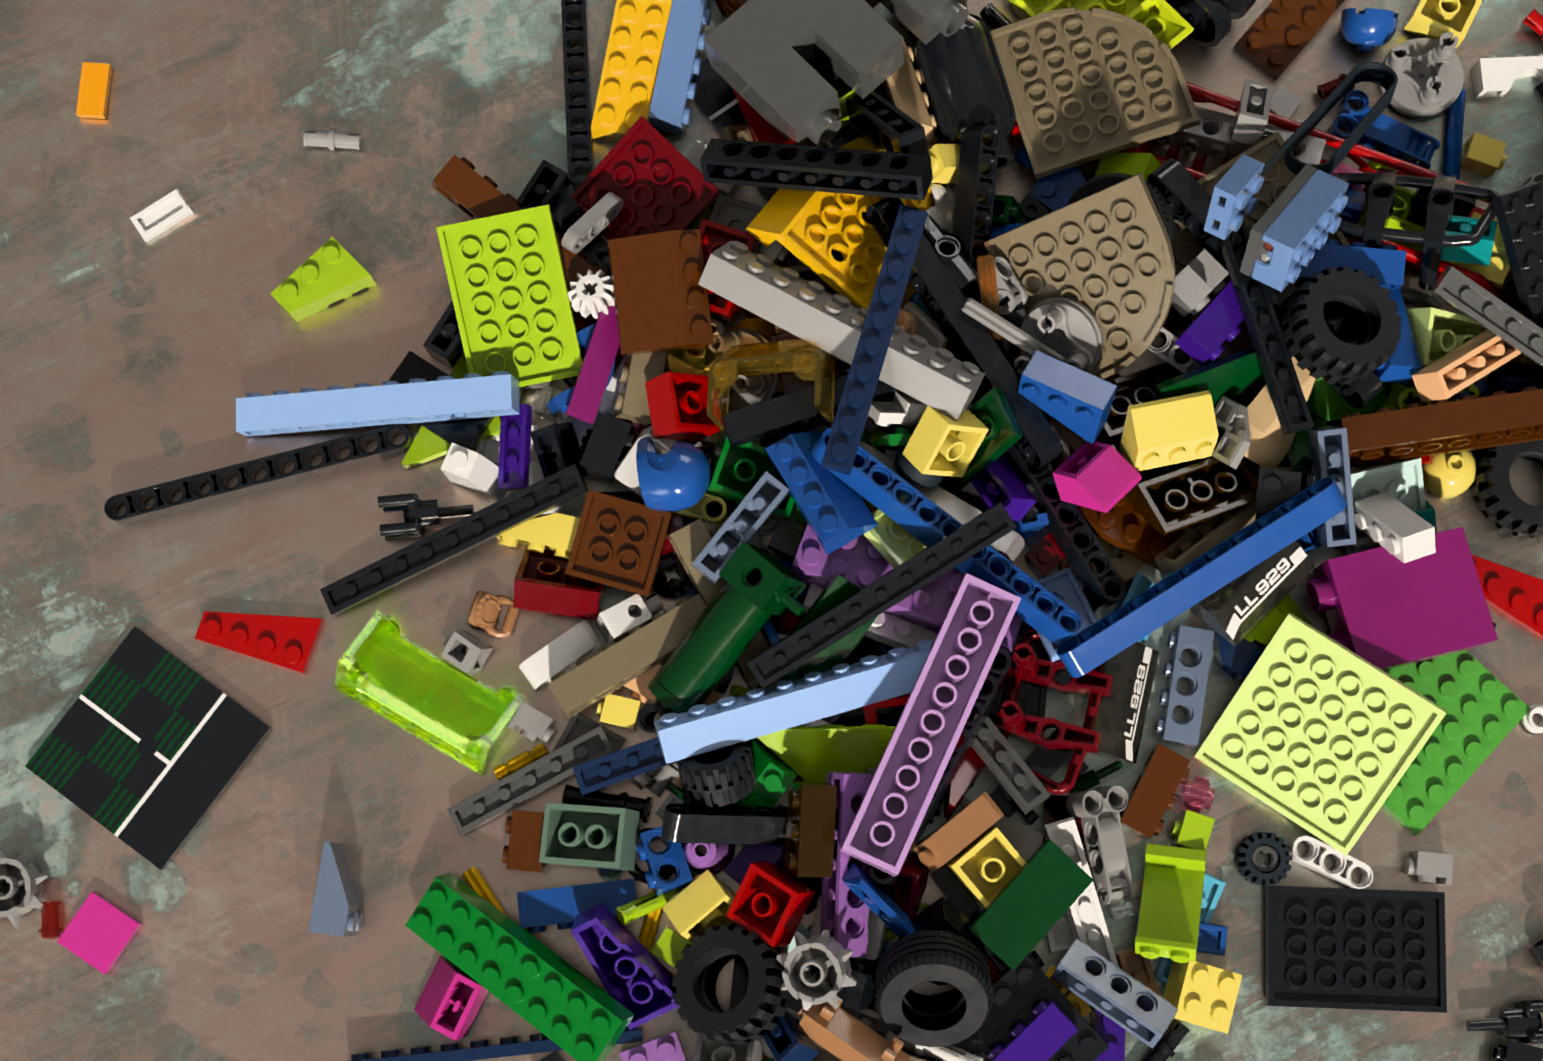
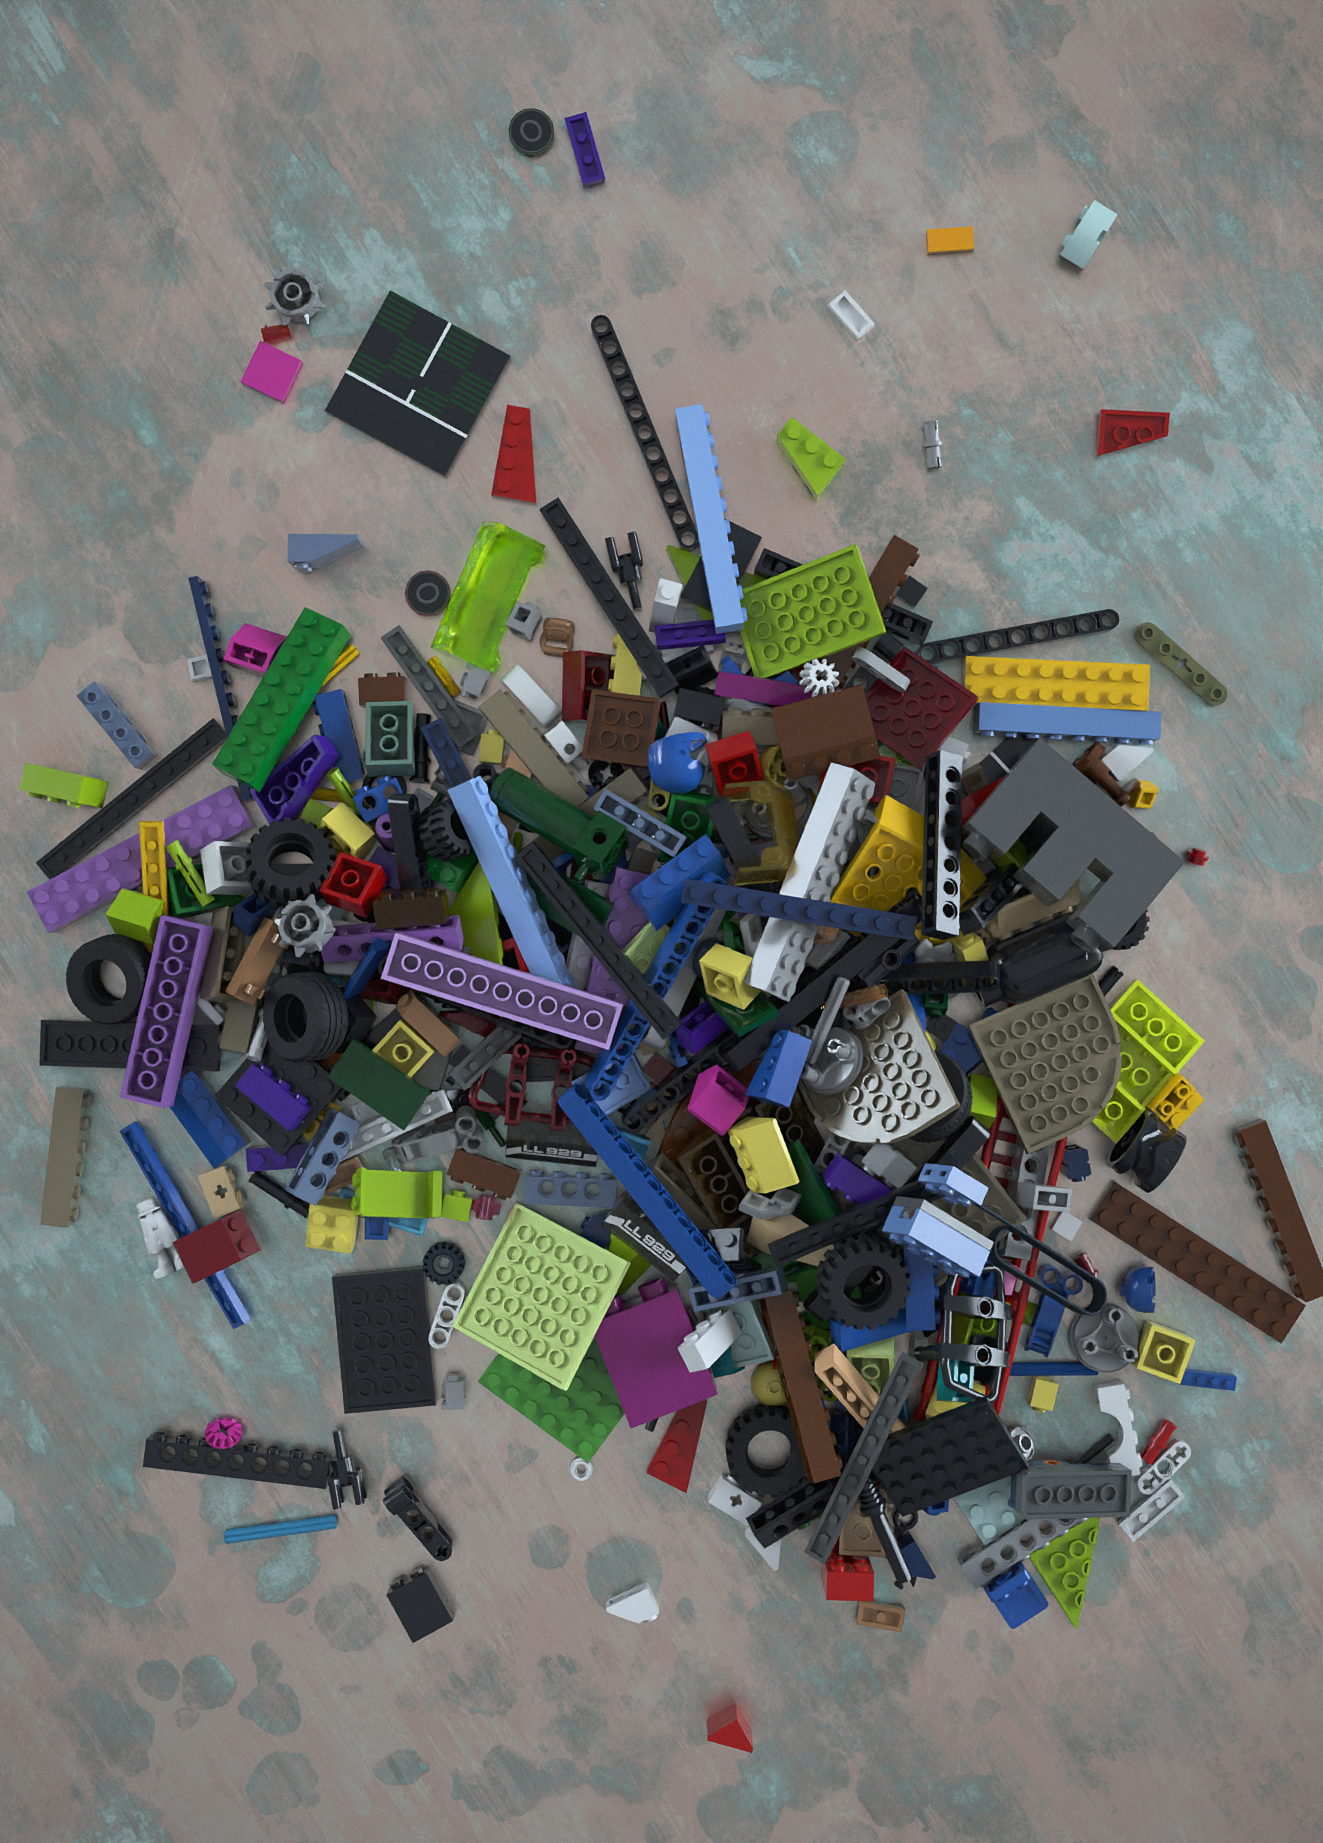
camera: 80 degrees right, 10 degrees up
none -> black tile [405,570,451,617]
none -> black tile [896,575,928,608]
none -> dark blue brick [1060,1144,1092,1182]

